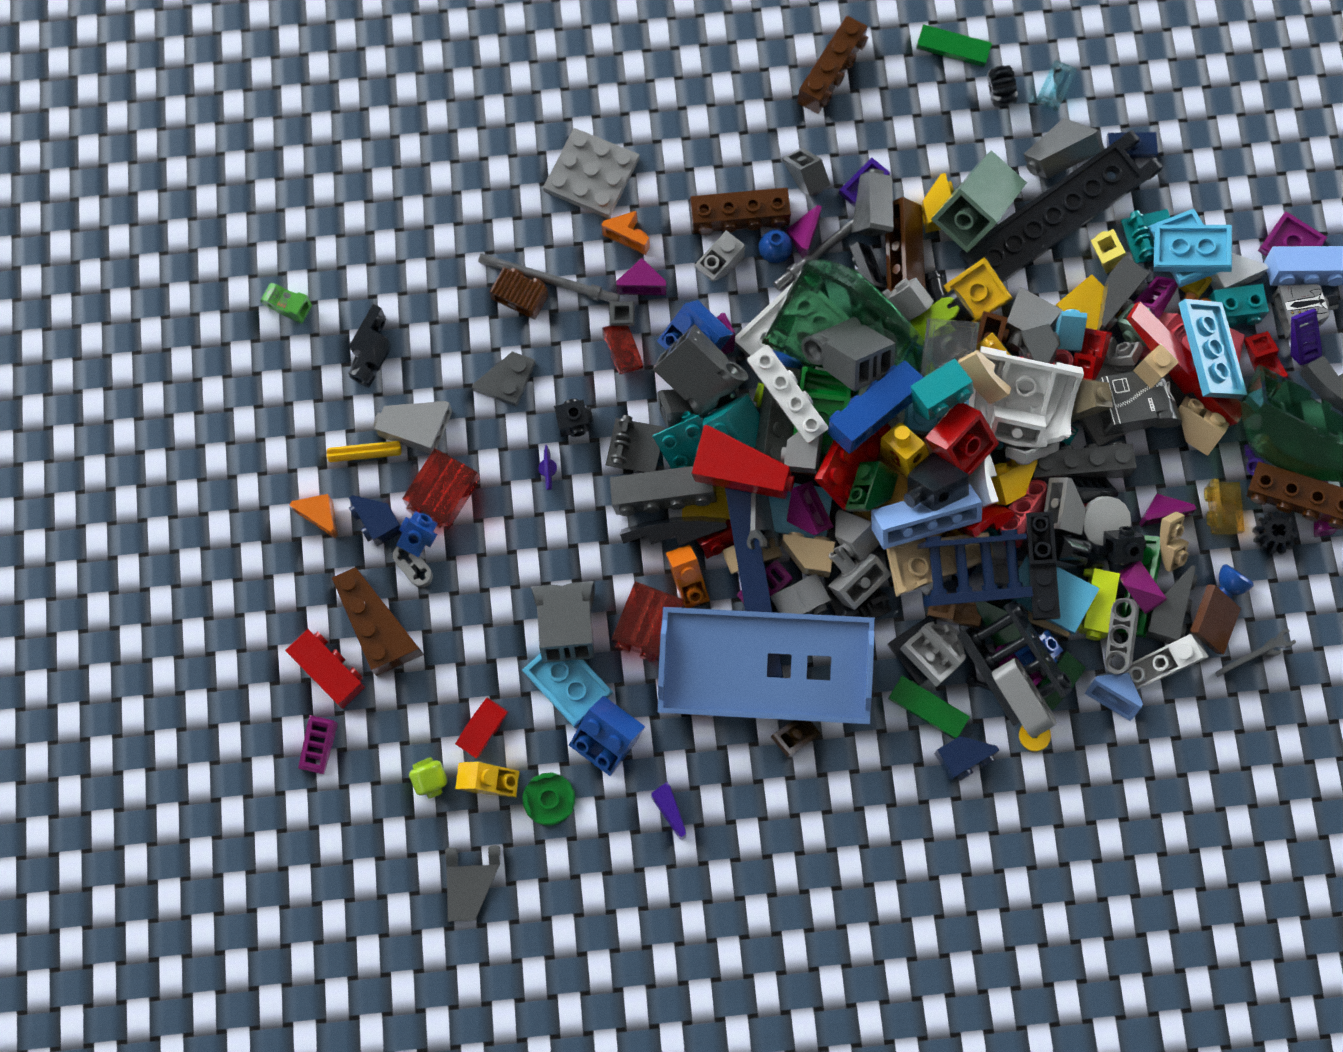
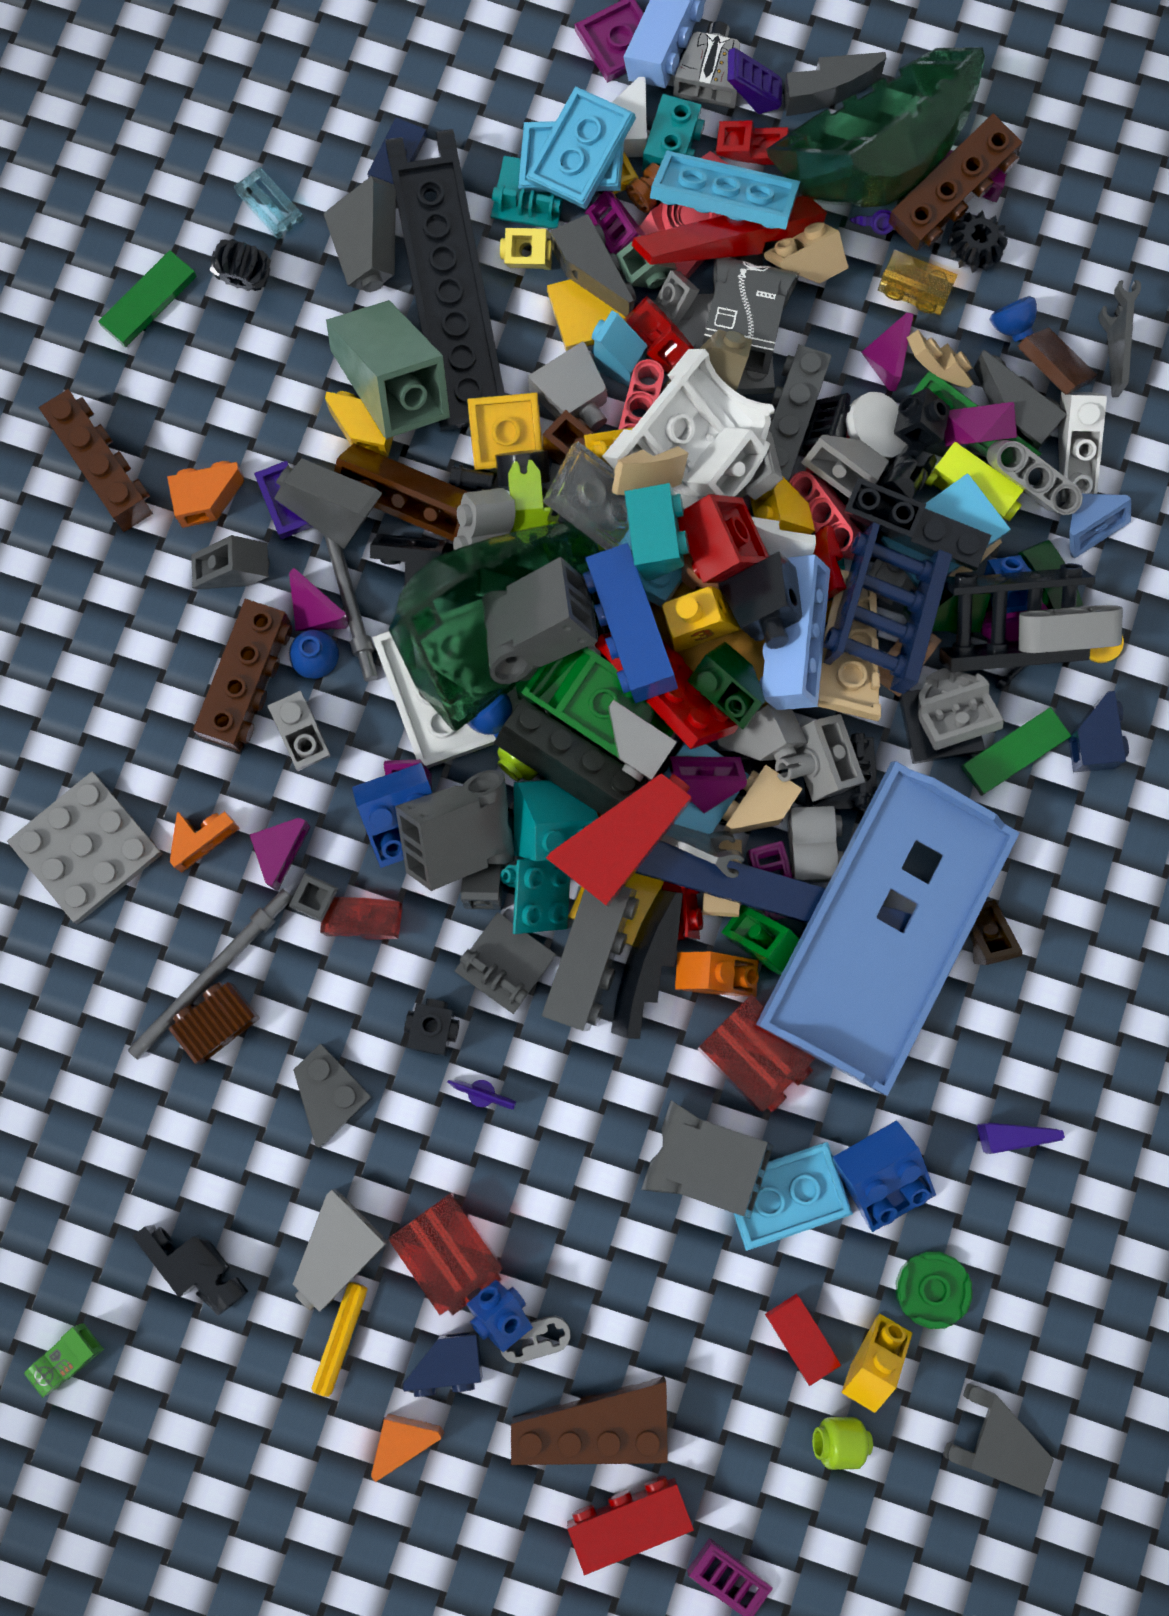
camera: 70 degrees left, 5 degrees up
white bracket [747,345,828,443] -> none
dark grey slope [1018,324,1060,364] -> none
tan brick [1133,344,1179,389] -> none
none -> orange slope [167,461,244,528]
none -> green slope [721,904,799,976]

